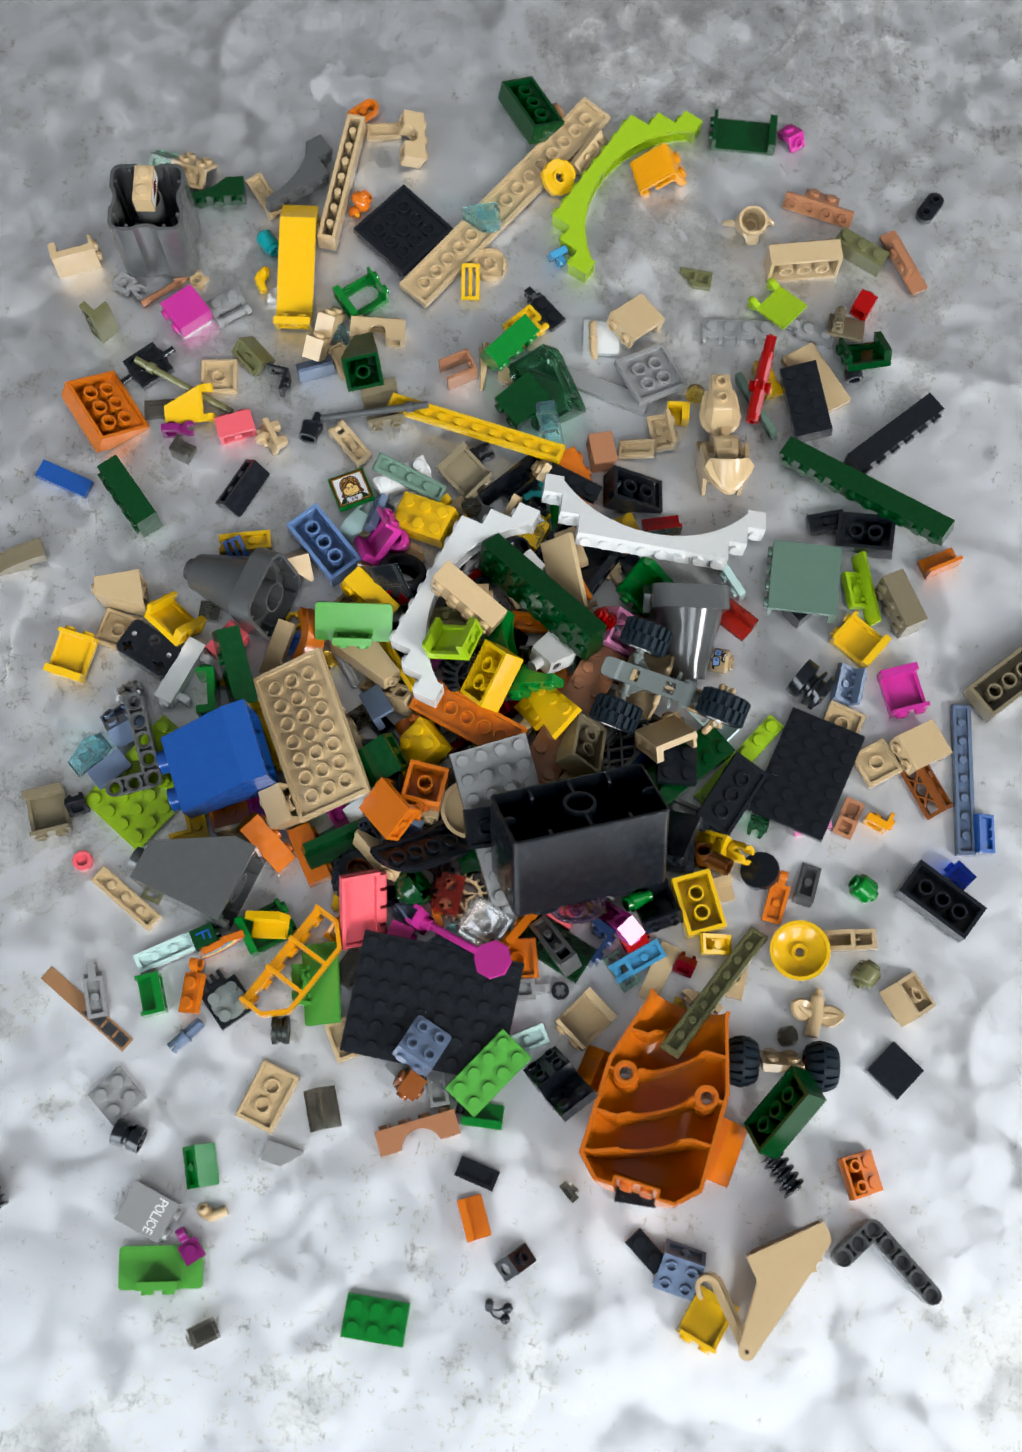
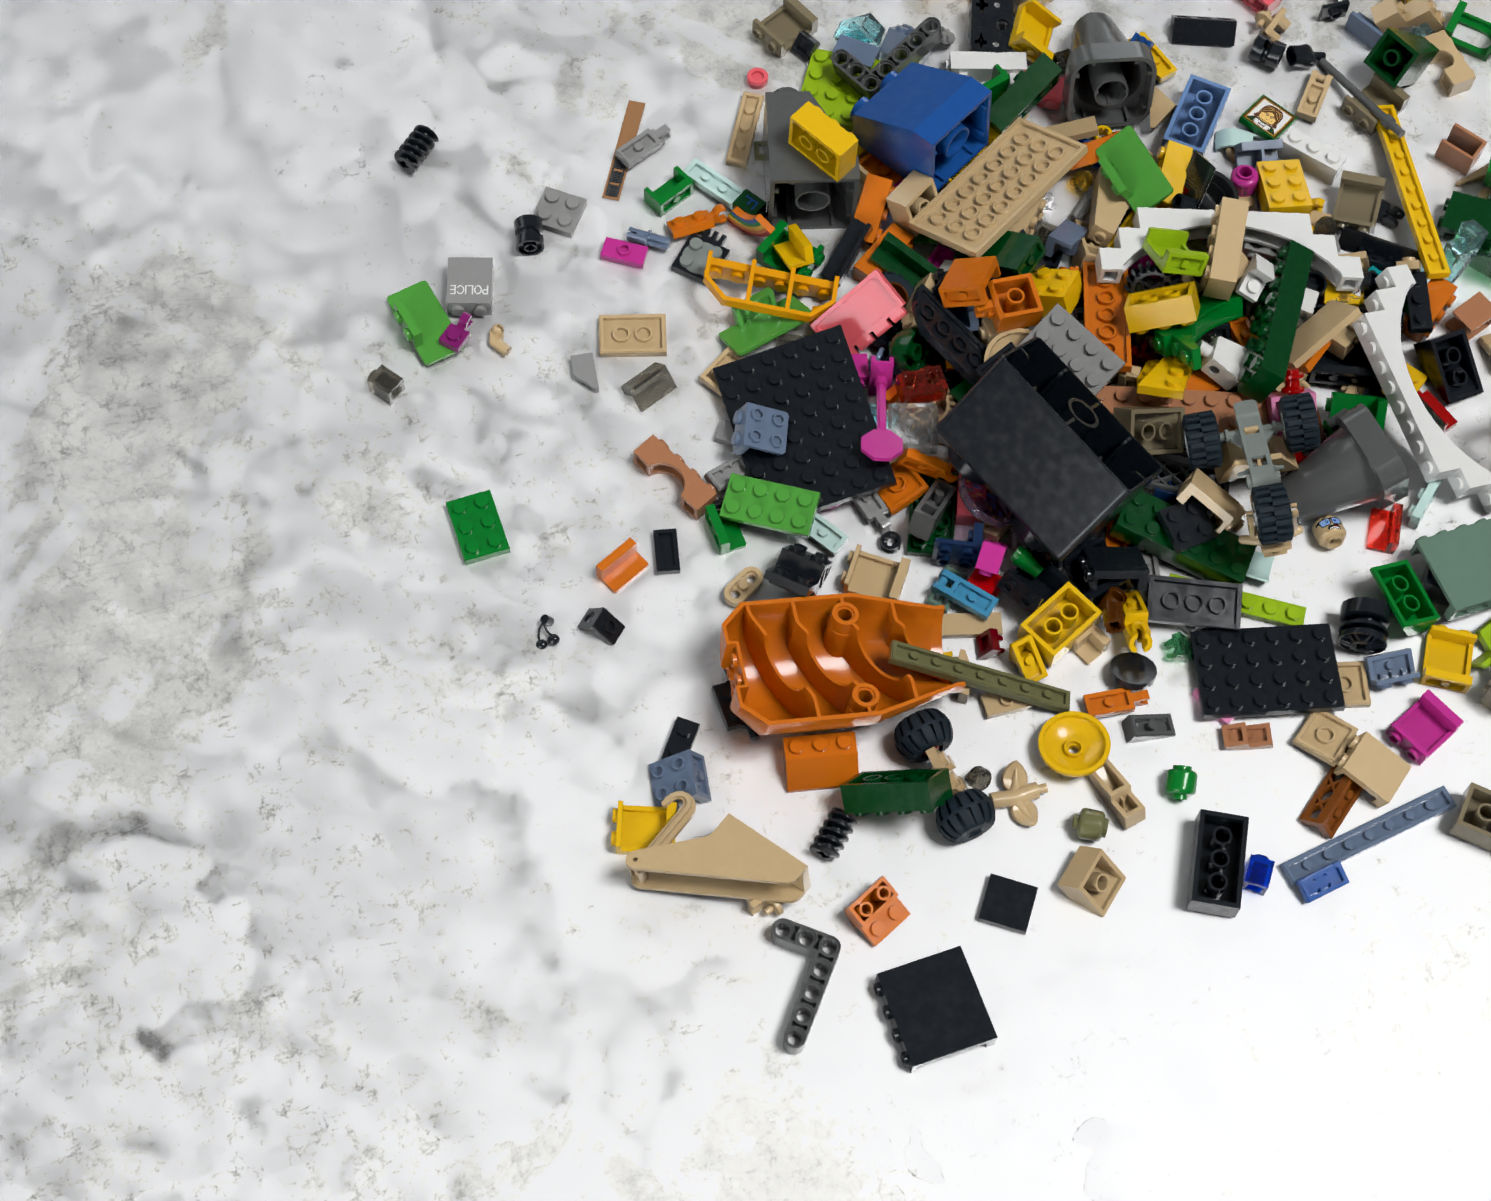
camera: 60 degrees right, 10 degrees down
panel [182,1142,219,1190] -> none
pearl dark grey wheel [271,1016,290,1044] -> none
dark pink panel [353,506,403,566] -> none
sand green tile [372,452,447,502] -> none
dark orange brick [392,1066,428,1102] -> none
clear smoke plate [559,1181,579,1203] -> none
light orange bracket [862,812,895,834] -> none
none -> dark pink plate [600,237,649,269]
none -> tan plate [724,566,763,607]
none -> yellow brick [788,101,859,182]
none -> black panel [821,217,873,286]
none -> black panel [873,945,998,1073]
none -> black hinge [1172,193,1197,209]
none -> white slope [1235,253,1275,303]
none -> black wheel [1248,33,1287,70]
none -> green slope [1370,559,1440,636]

